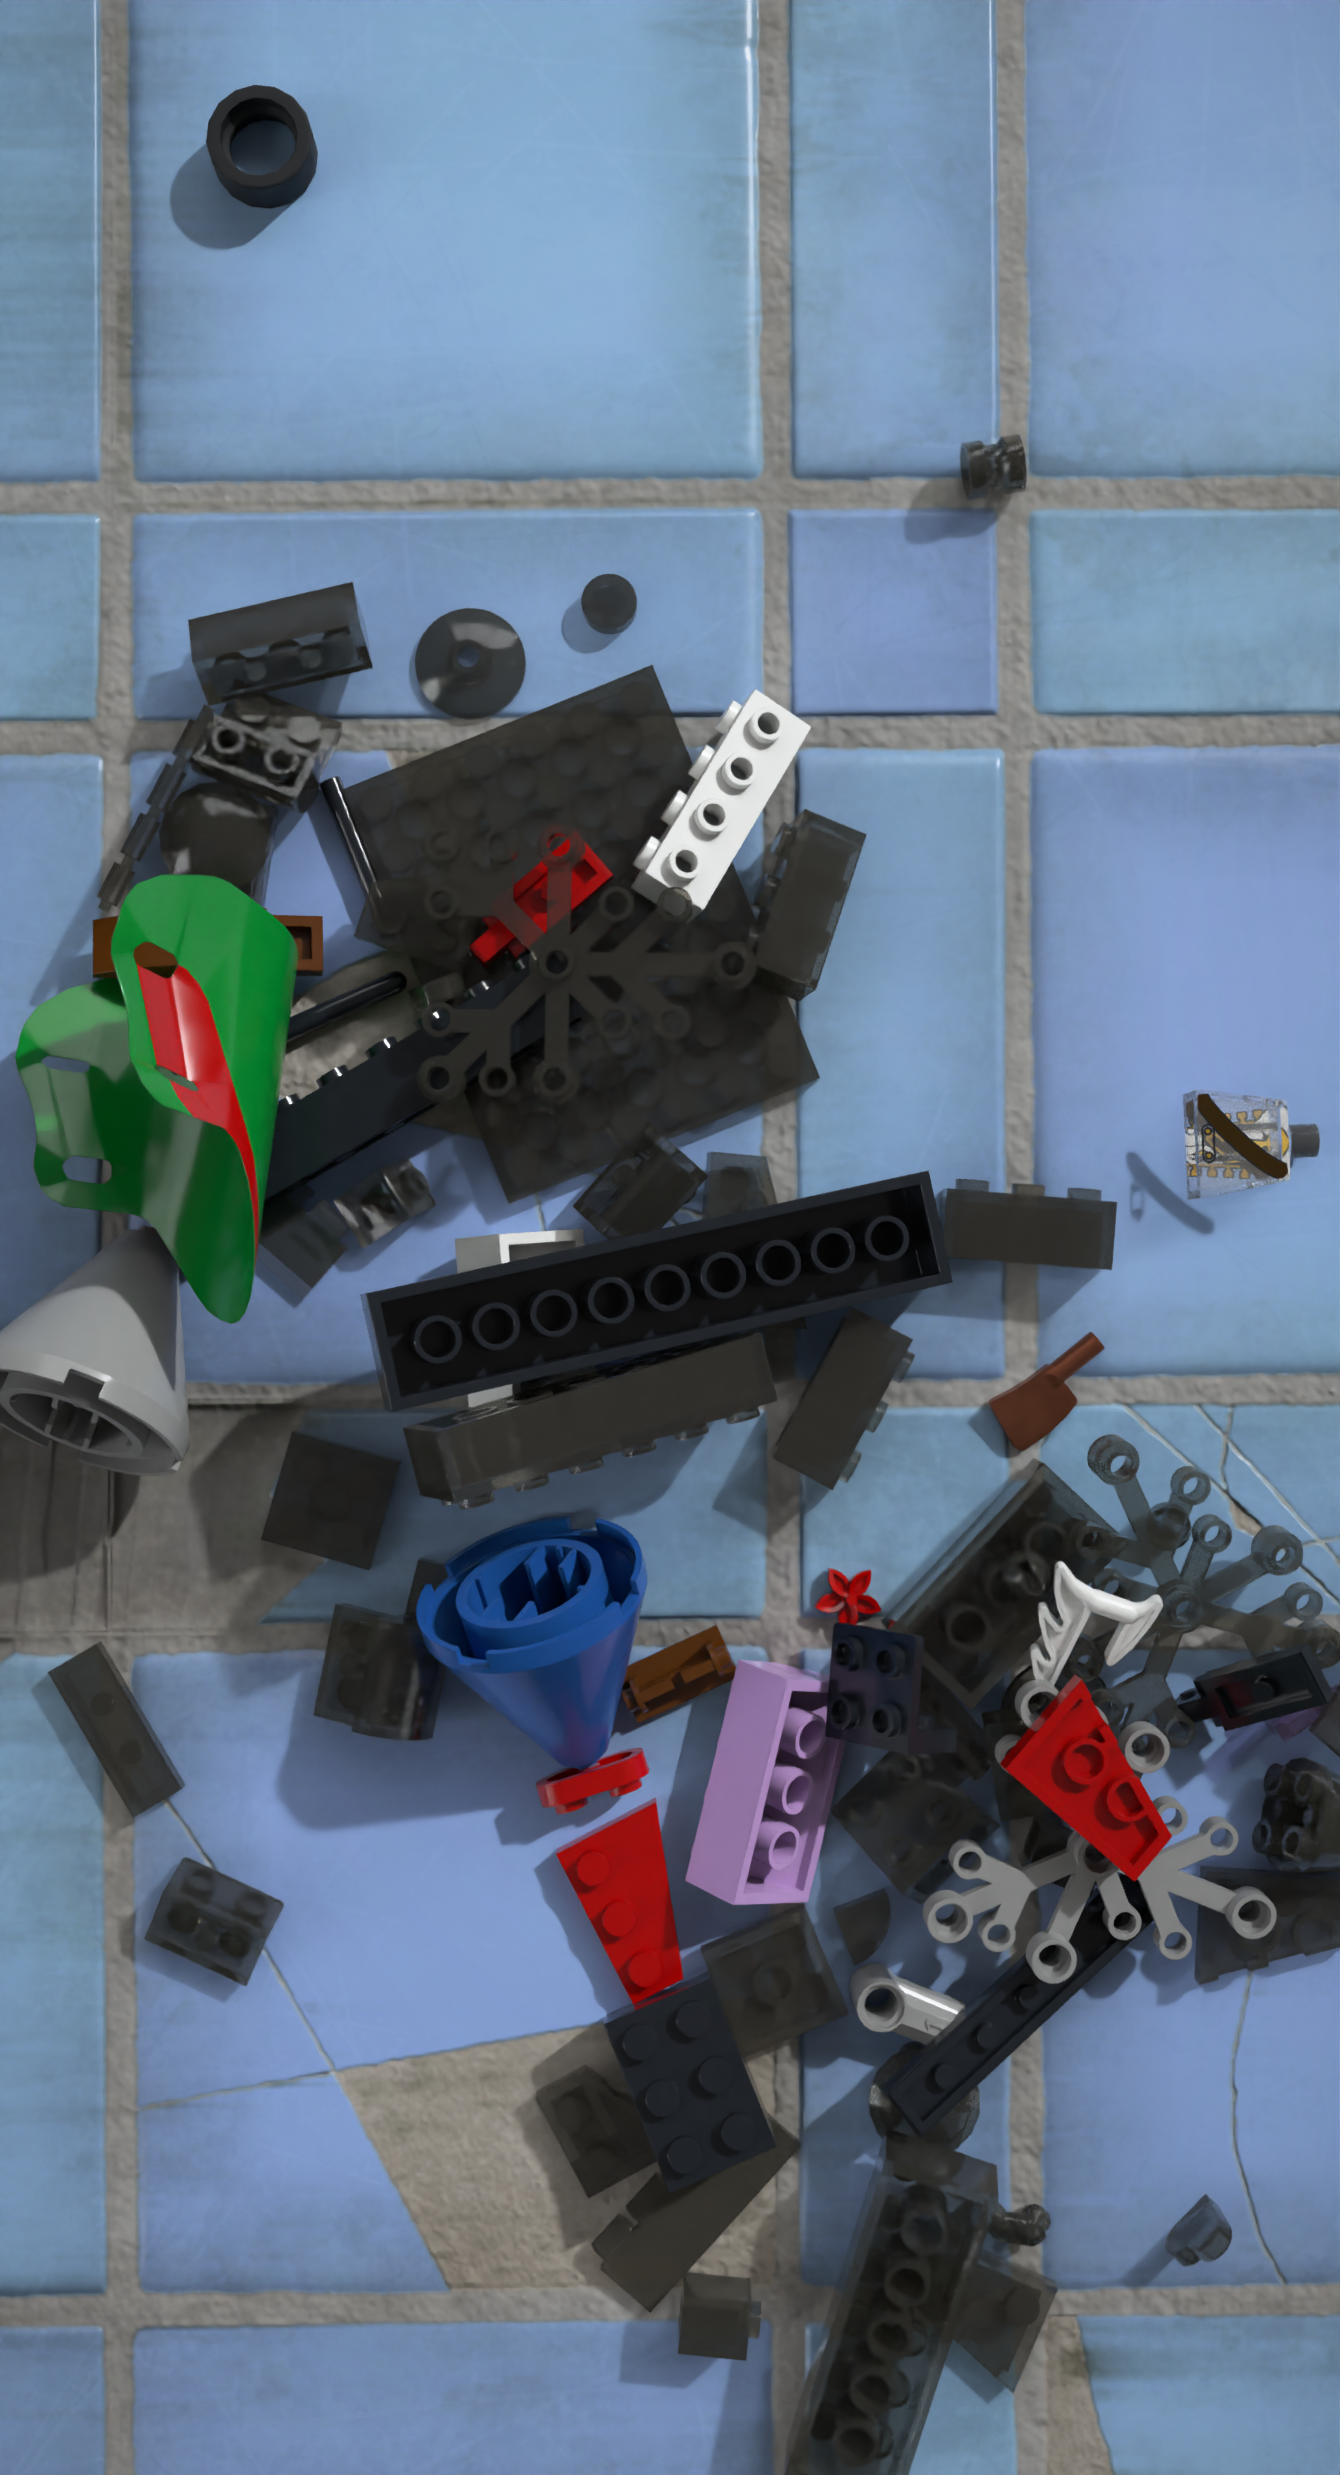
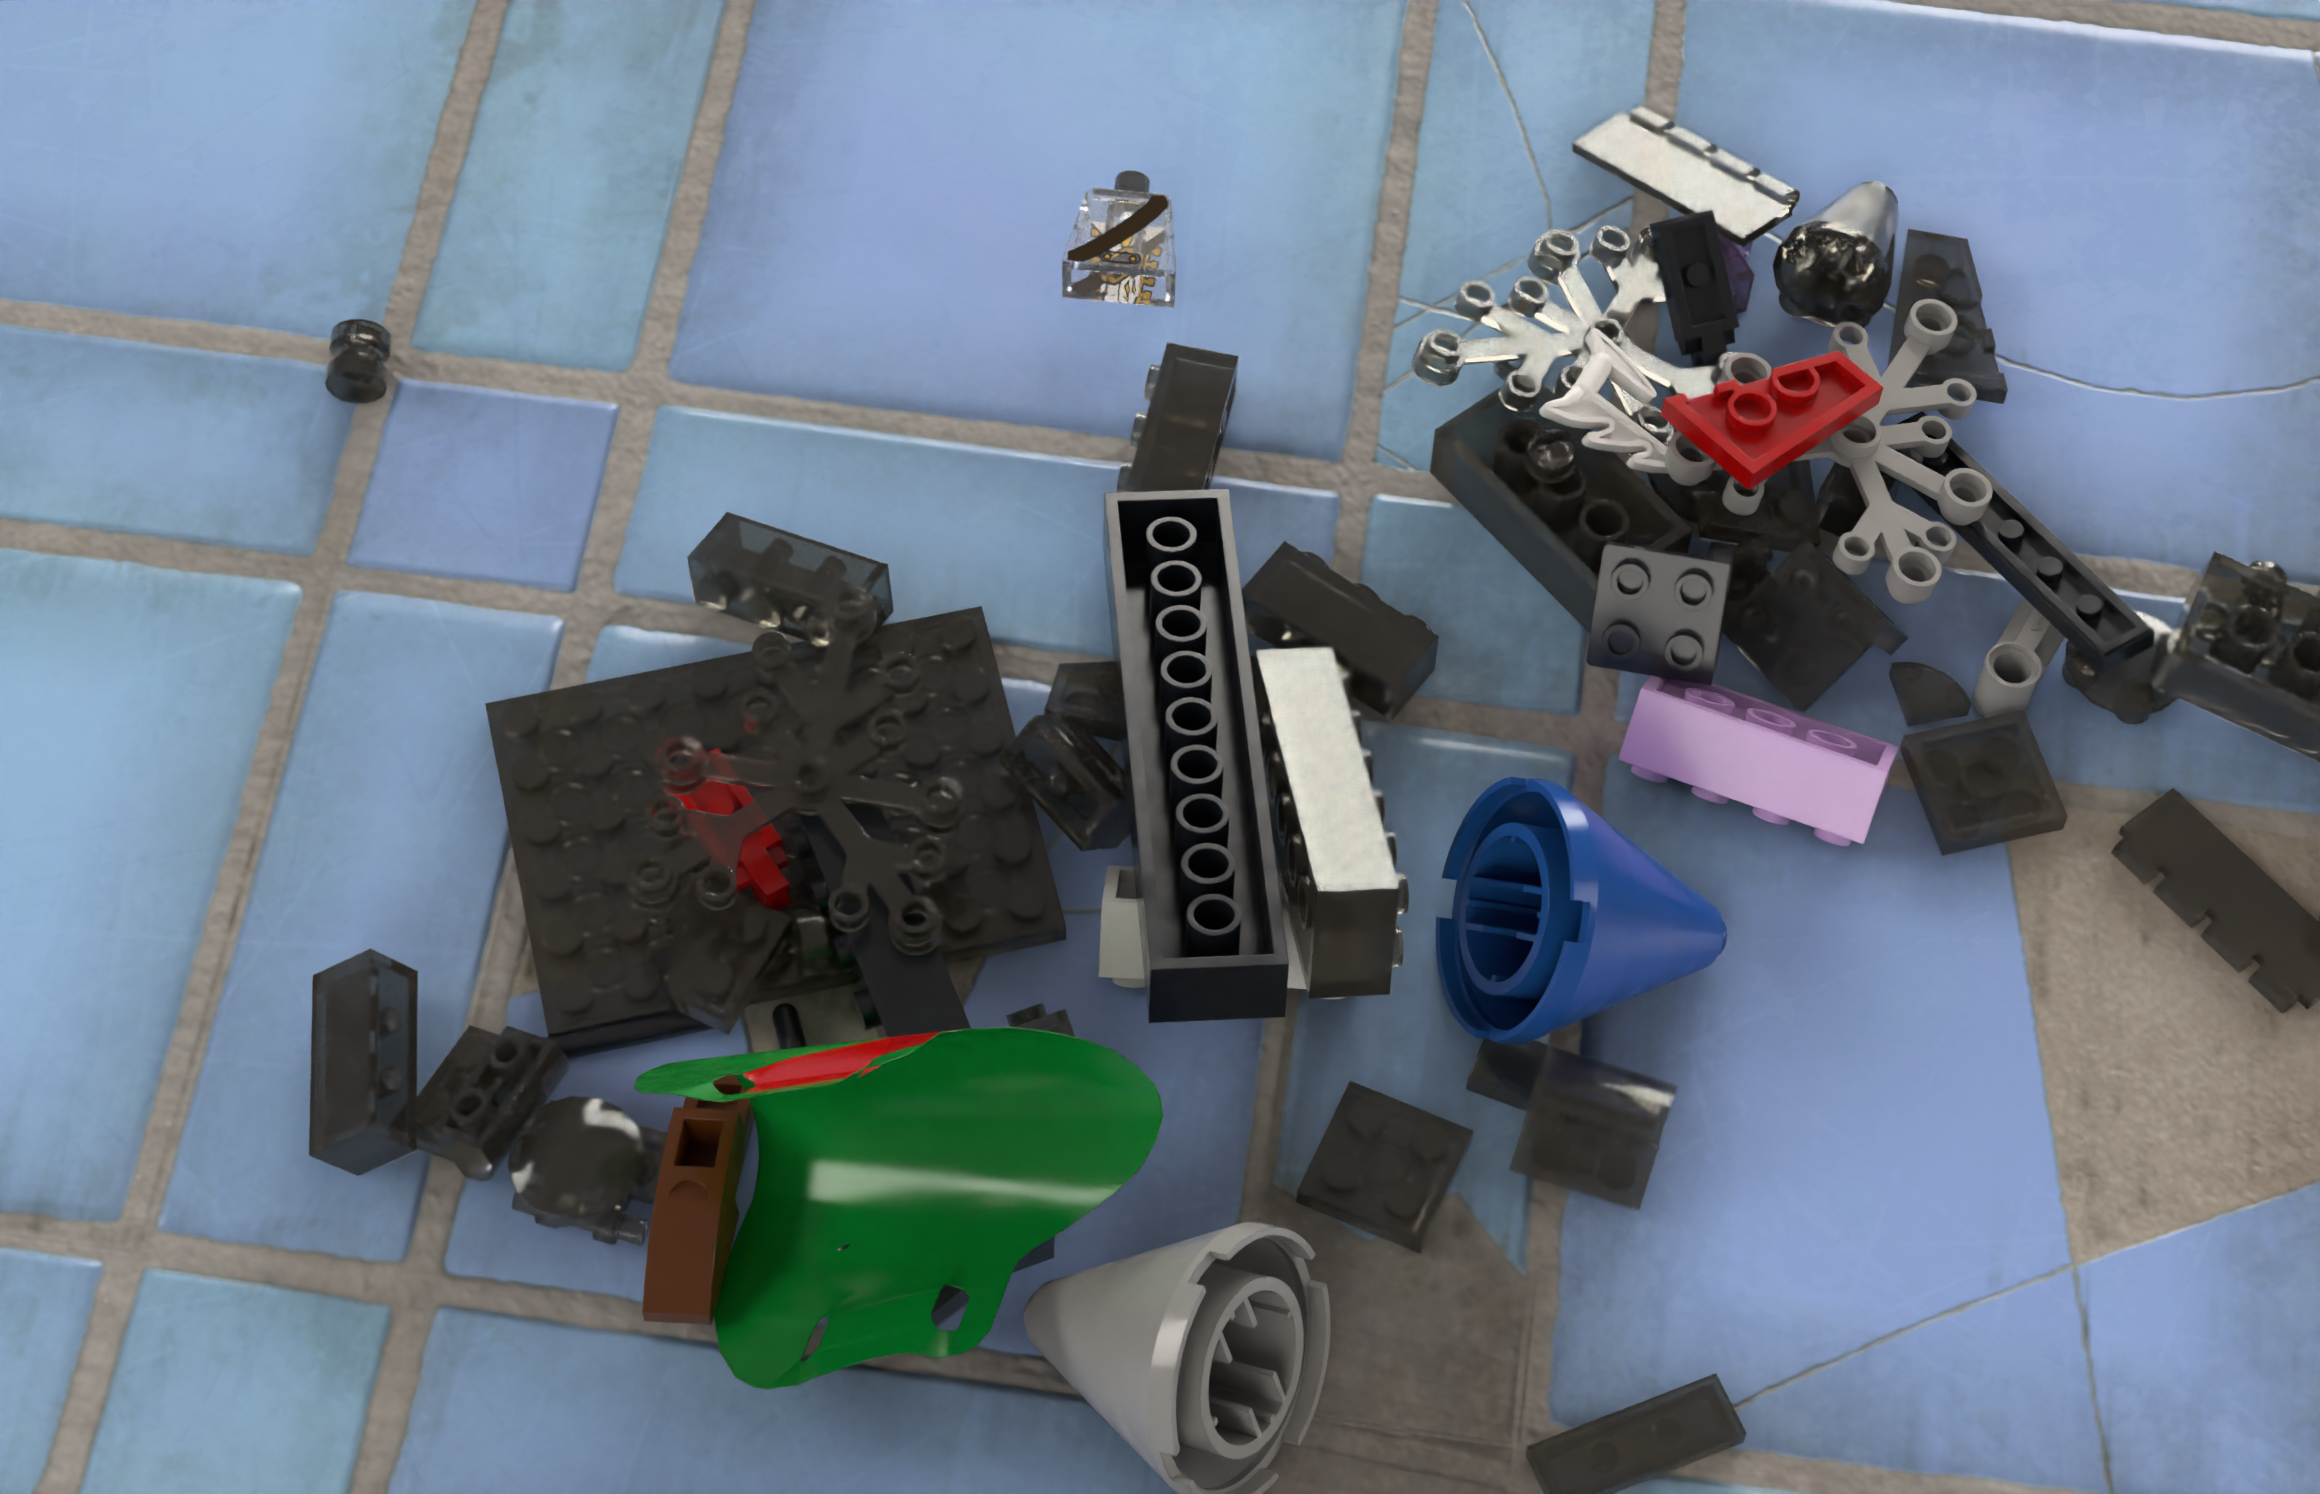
camera: 80 degrees left, 30 degrees down
clear smoke windscreen [96,704,215,914] -> none
clear smoke bracket [144,1857,284,1986] -> none
clear smoke dish [415,608,526,720] -> none
red plate [535,1748,650,1814] -> none
clear smoke wing [535,2064,657,2199] -> none
red wing [556,1797,683,2005] -> none
clear smoke tile [581,574,637,634] -> none
black brick [603,1970,777,2194] -> none
reddish brown hinge [621,1625,736,1723] -> none
white brick [631,689,811,925] -> none
red plant [814,1568,882,1624] -> none
copper piece [988,1331,1105,1450] -> none
clear smoke tile [1165,2194,1232,2266] -> none

